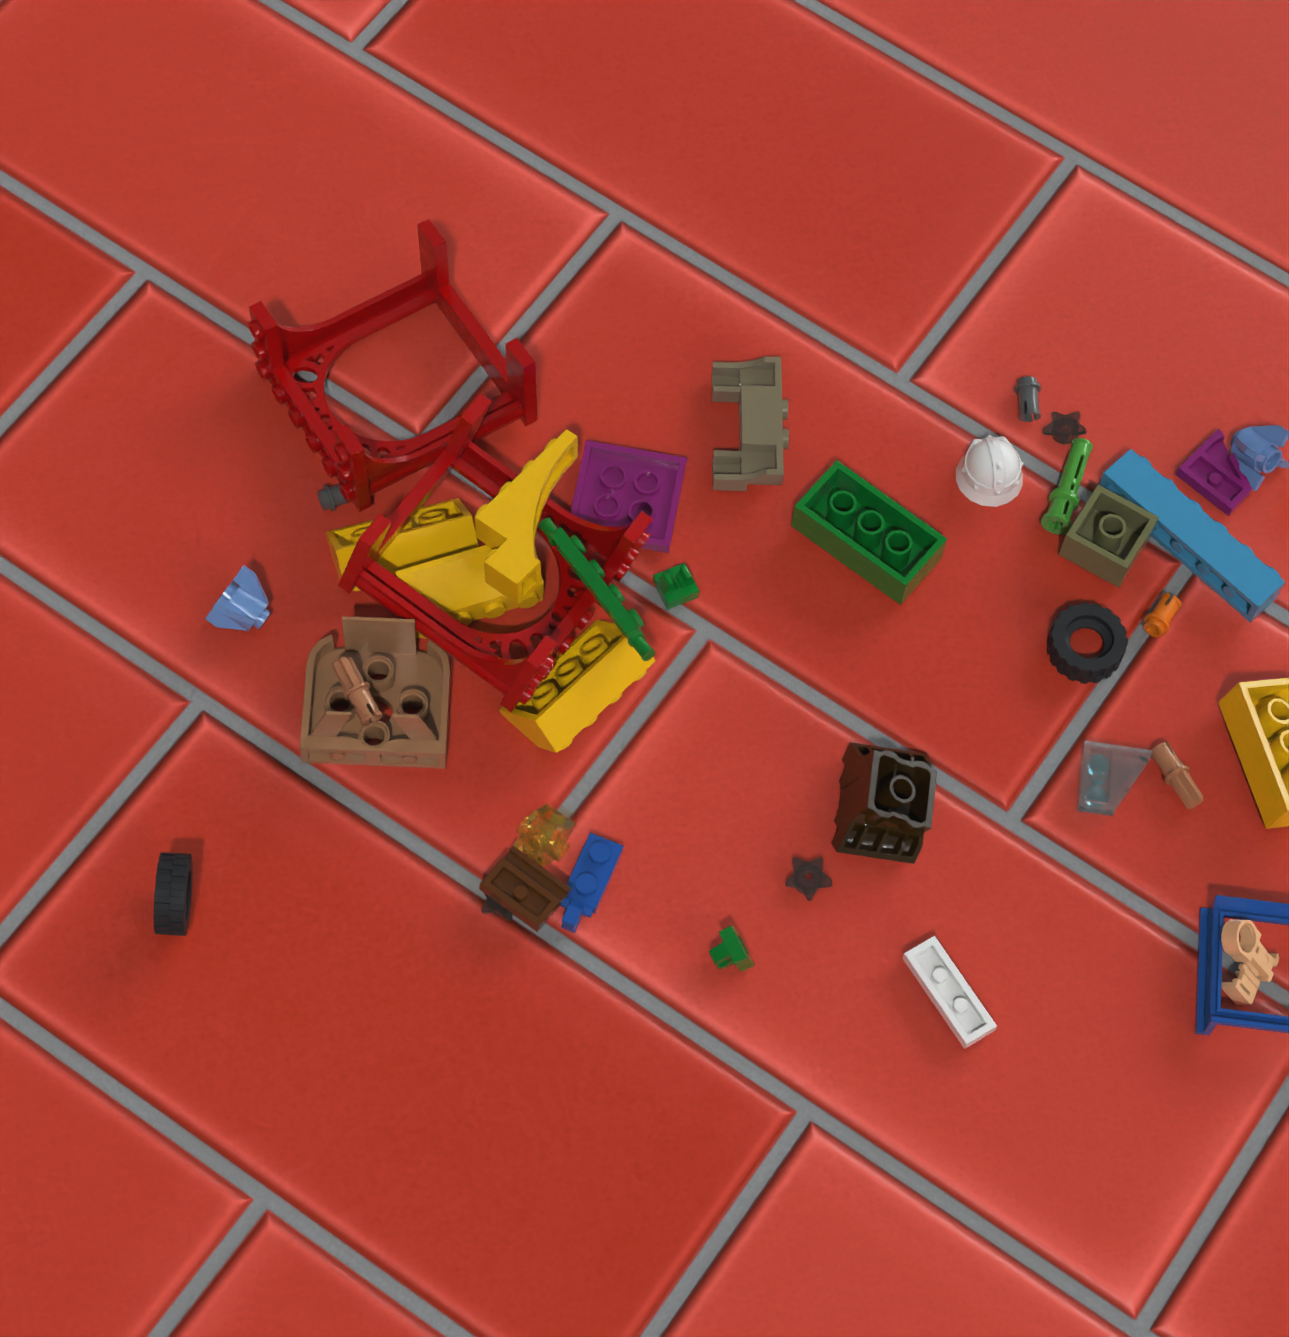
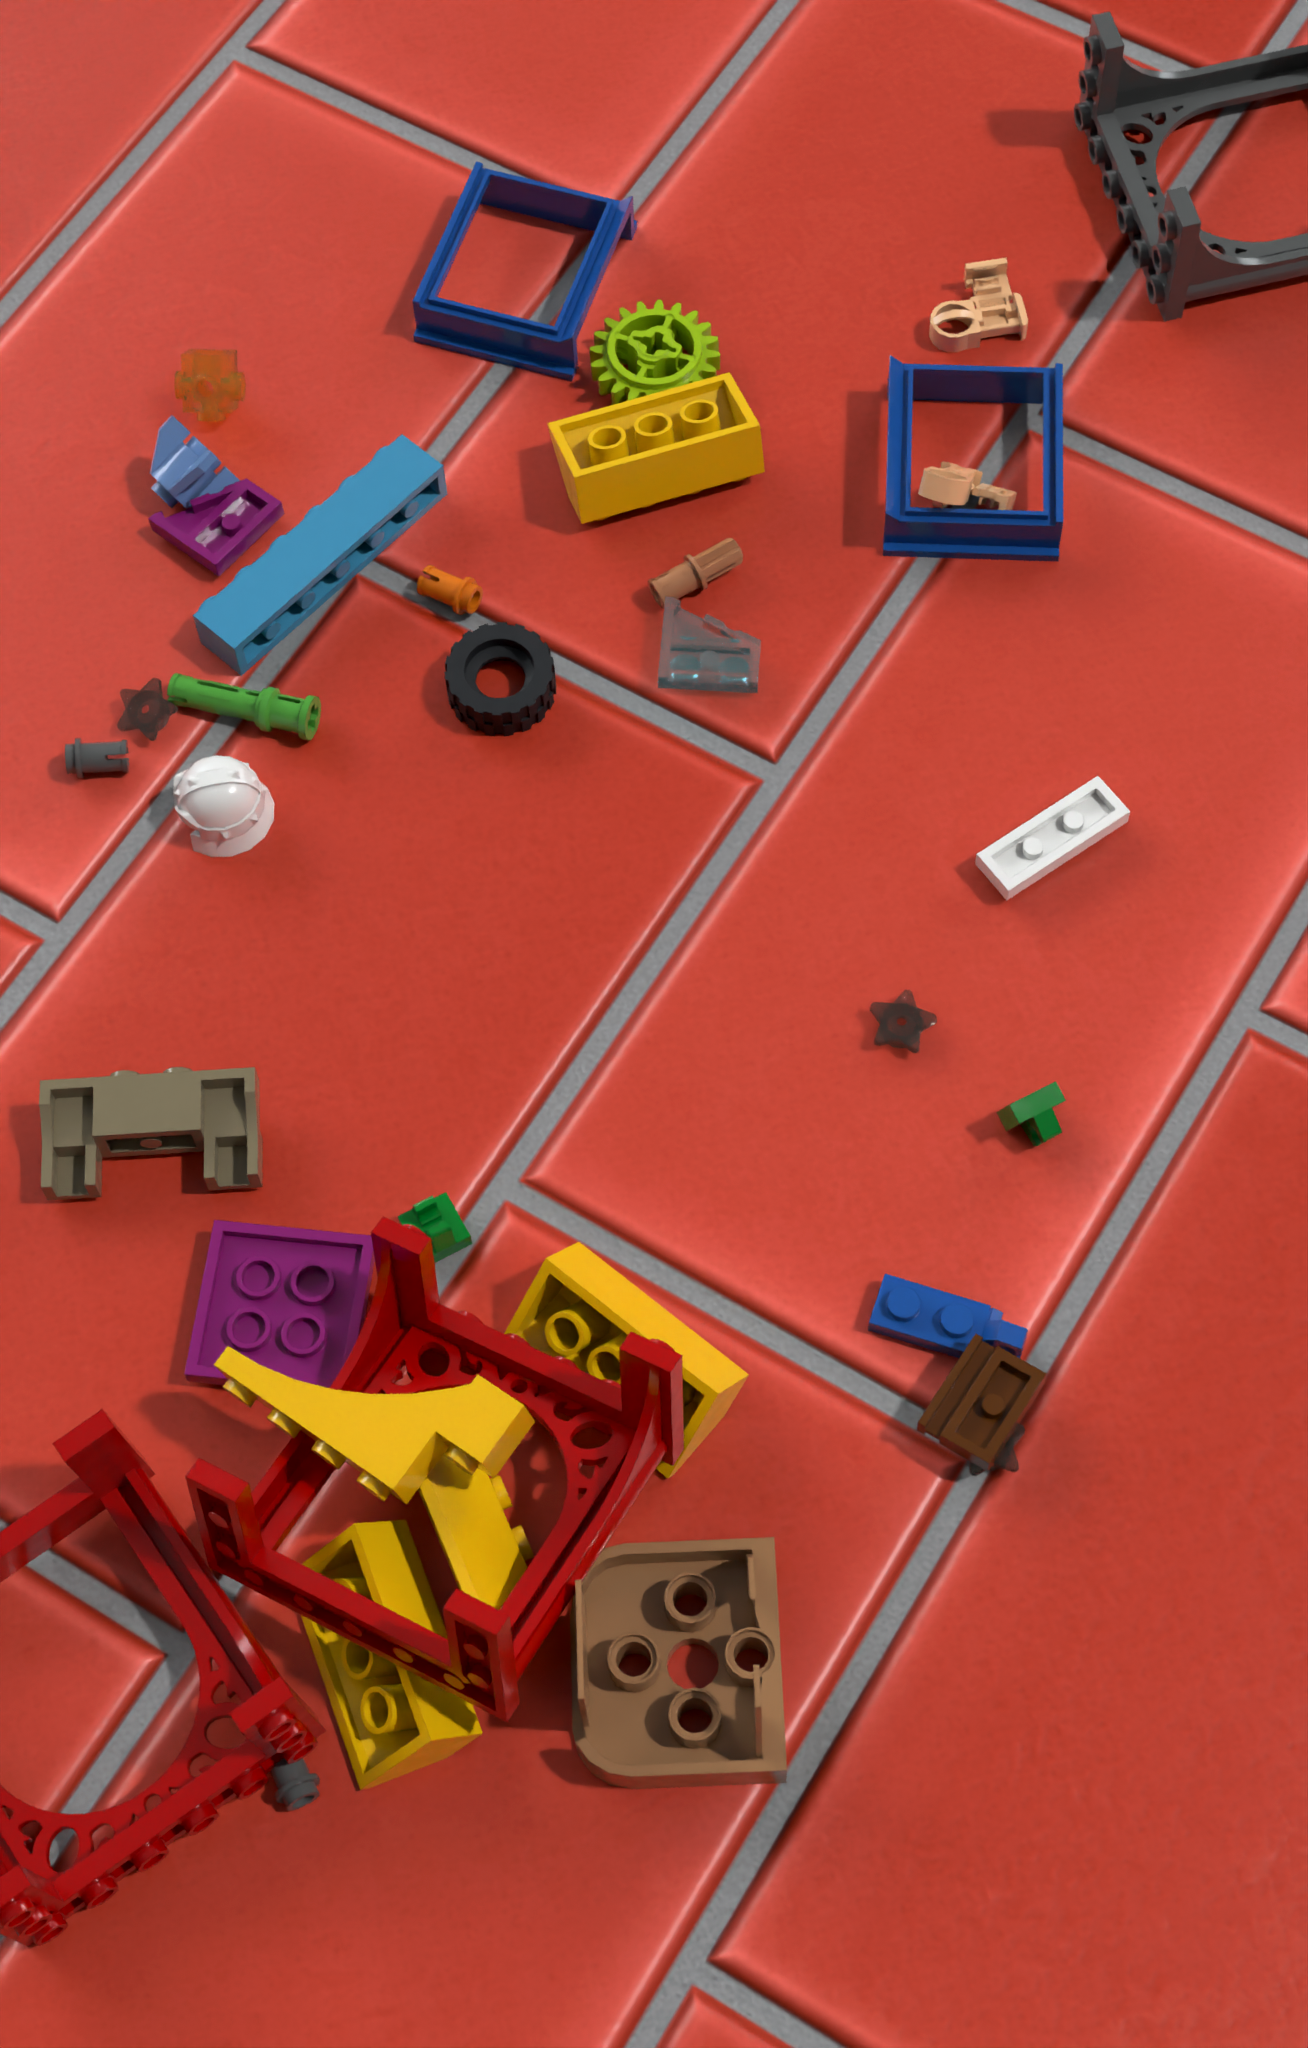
camera: 85 degrees left, 0 degrees up
black tyre [153,852,193,936] -> none
medium blue brick [205,565,271,631] -> none
nougat axle [333,656,383,726] -> none
clear yellow brick [514,804,576,867] -> none
green plate [539,518,655,661] -> none
green brick [791,460,947,605] -> none
dark brown slope [831,742,937,864] -> none
olive brick [1059,484,1159,588] -> none

